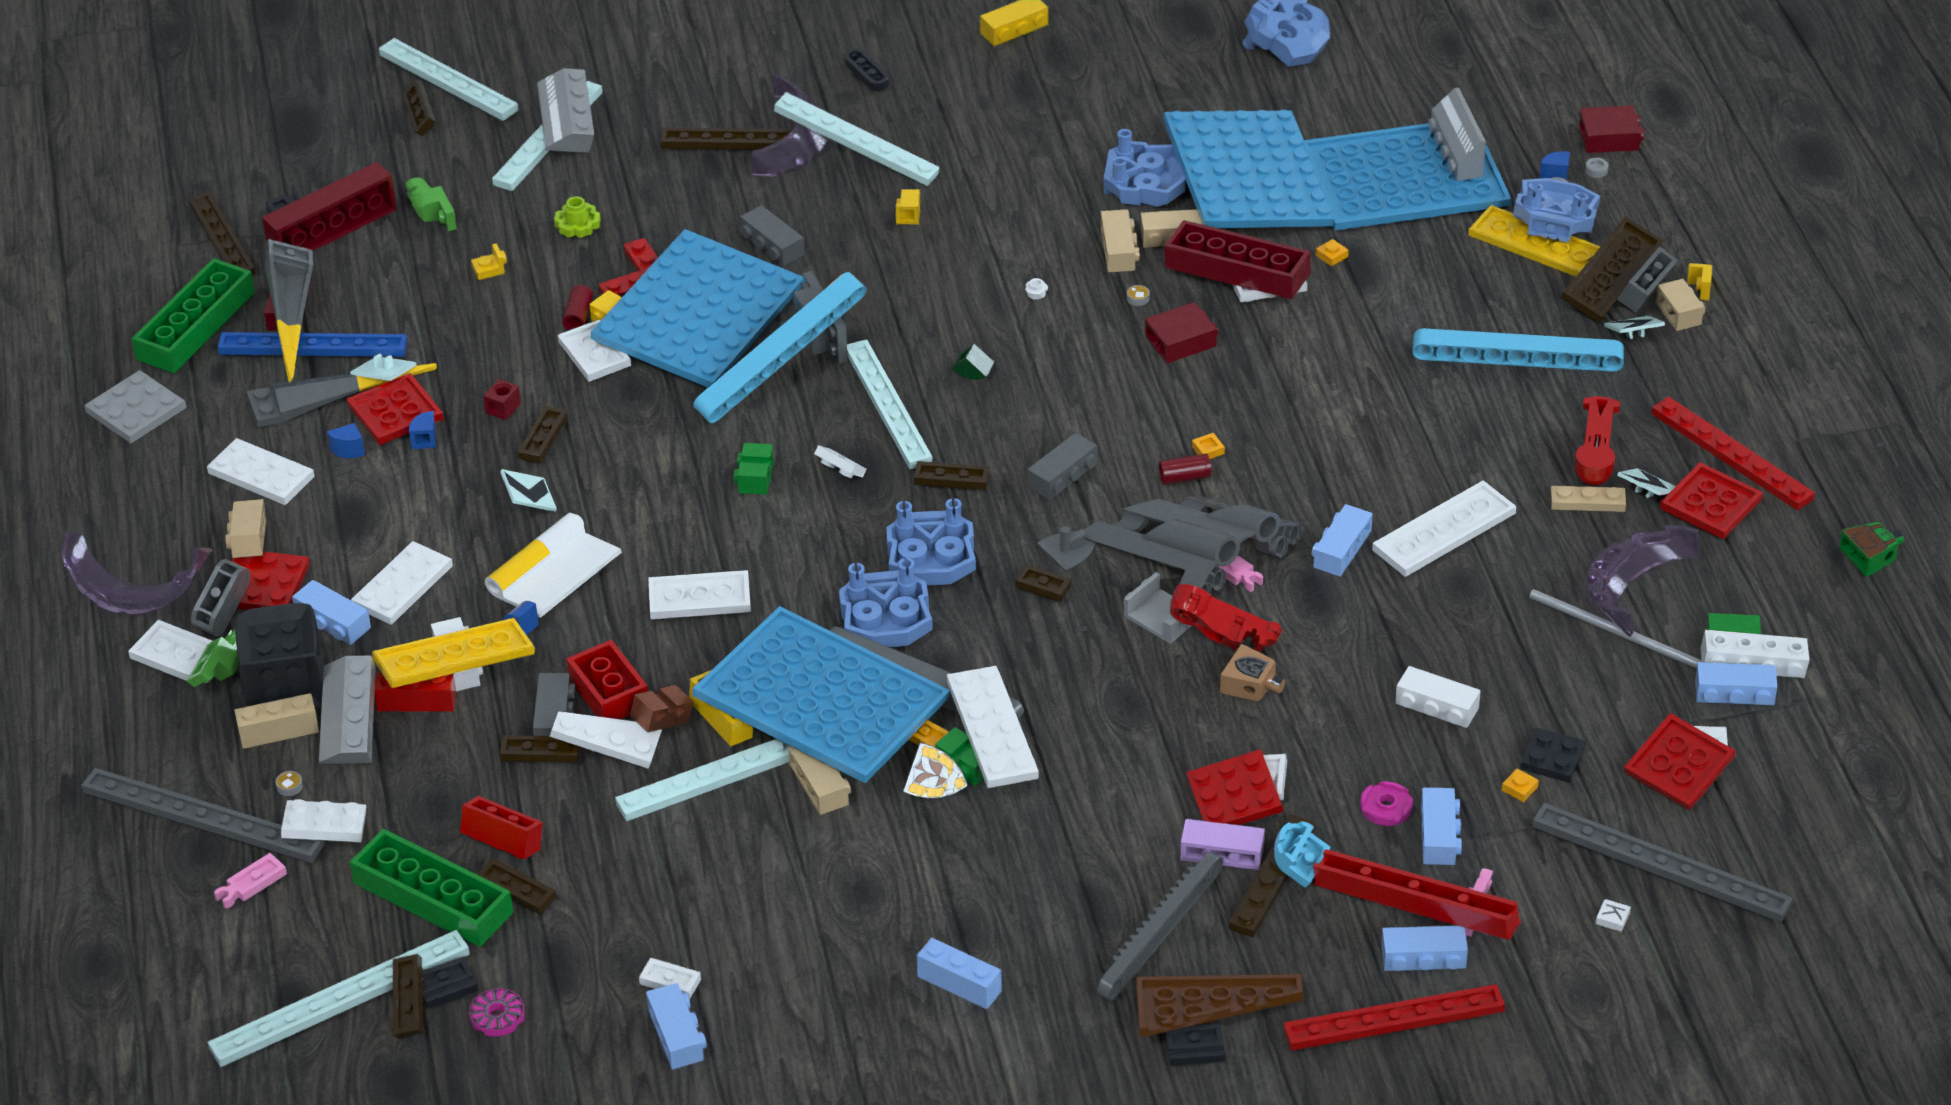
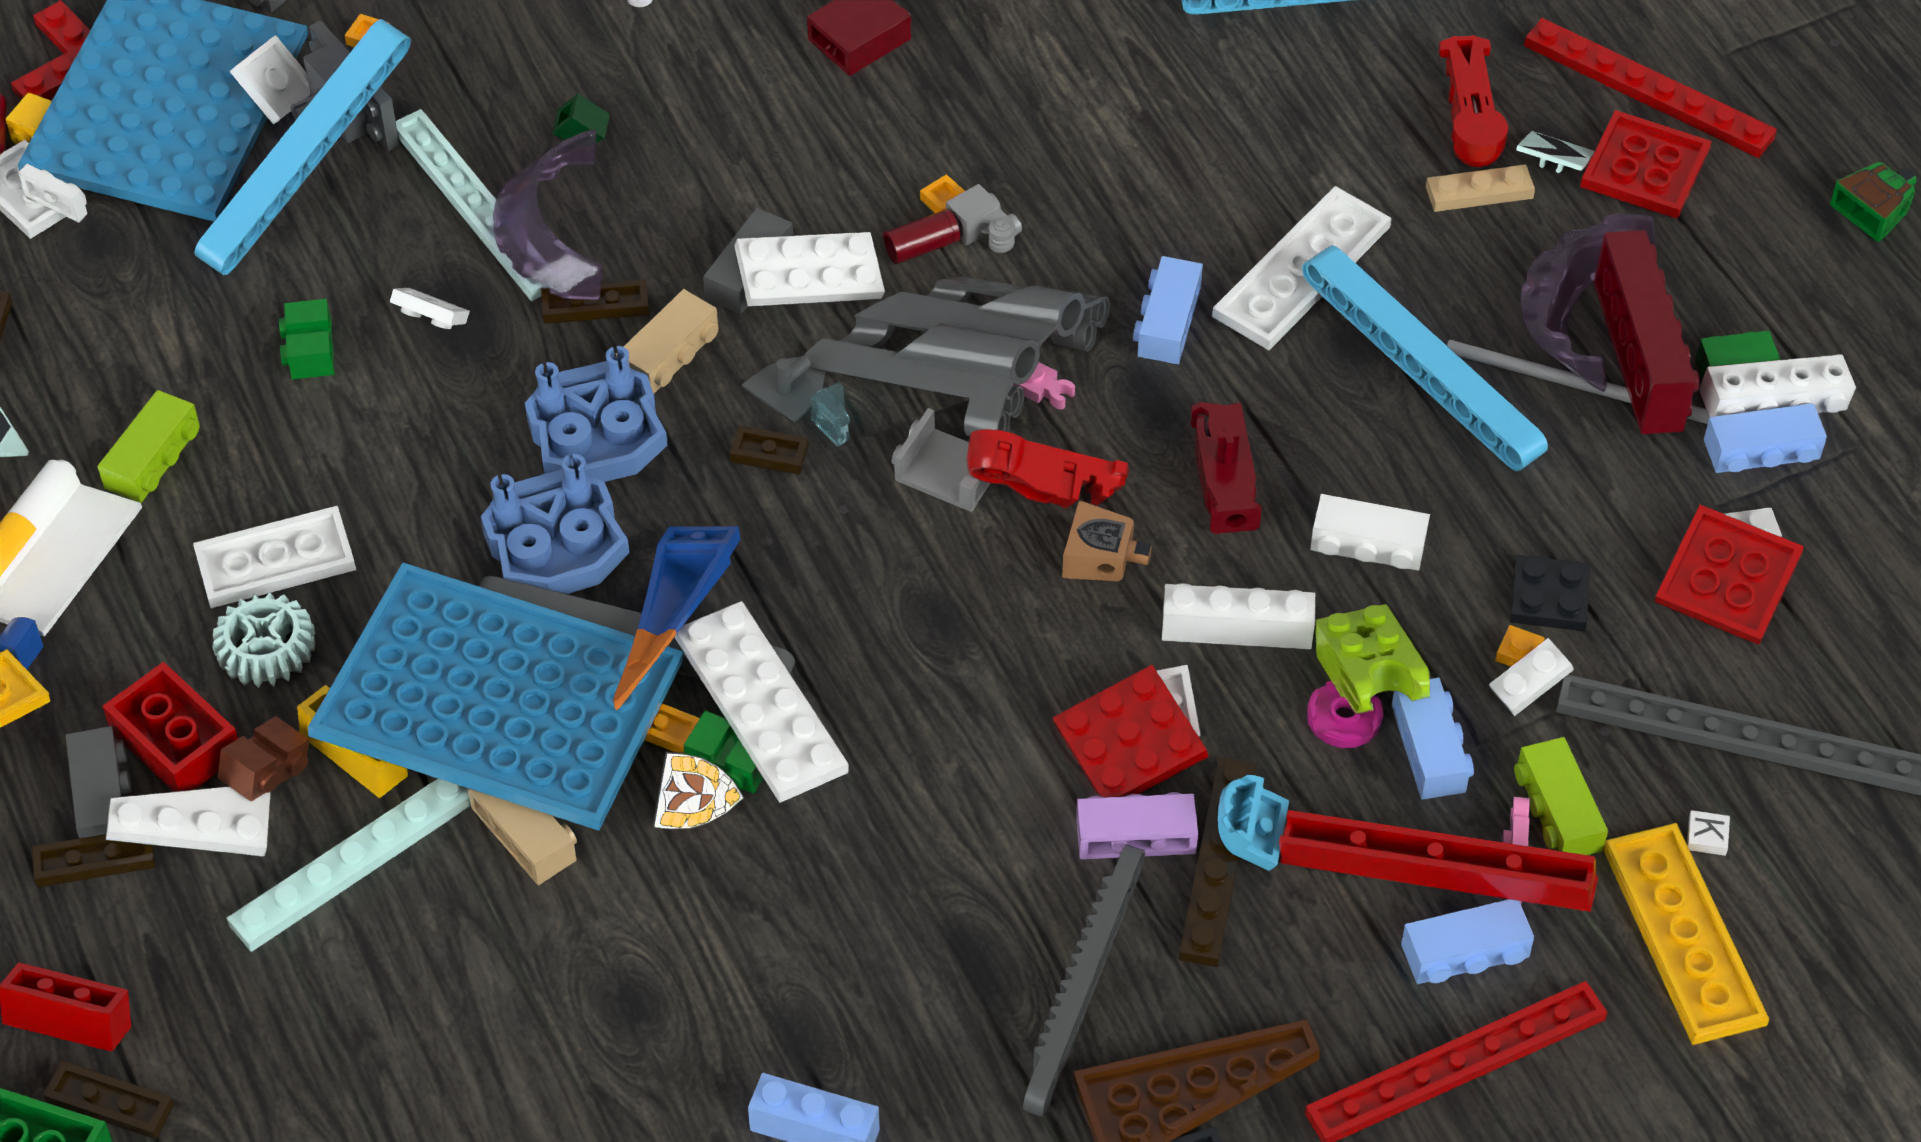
camera: 15 degrees left, 10 degrees up
none -> white plate [18,164,87,222]
none -> lime brick [97,390,200,503]
none -> light aqua gear [212,592,315,688]
none -> white plate [230,35,311,125]
none -> clear purple windscreen [493,130,602,300]
none -> blue plate [613,526,741,711]
none -> tan brick [616,289,719,394]
none -> white plate [734,232,885,306]
none -> clear light blue bracket [811,382,850,447]
none -> light grey brick [946,184,1022,253]
none -> white brick [1162,583,1315,649]
none -> dark red piece [1190,402,1262,534]
none -> medium azure beam [1302,245,1548,471]
none -> lime brick [1315,604,1430,714]
none -> white plate [1489,638,1574,716]
none -> lime brick [1514,737,1608,855]
none -> dark red brick [1593,230,1699,434]
none -> yellow tile [1603,823,1769,1045]

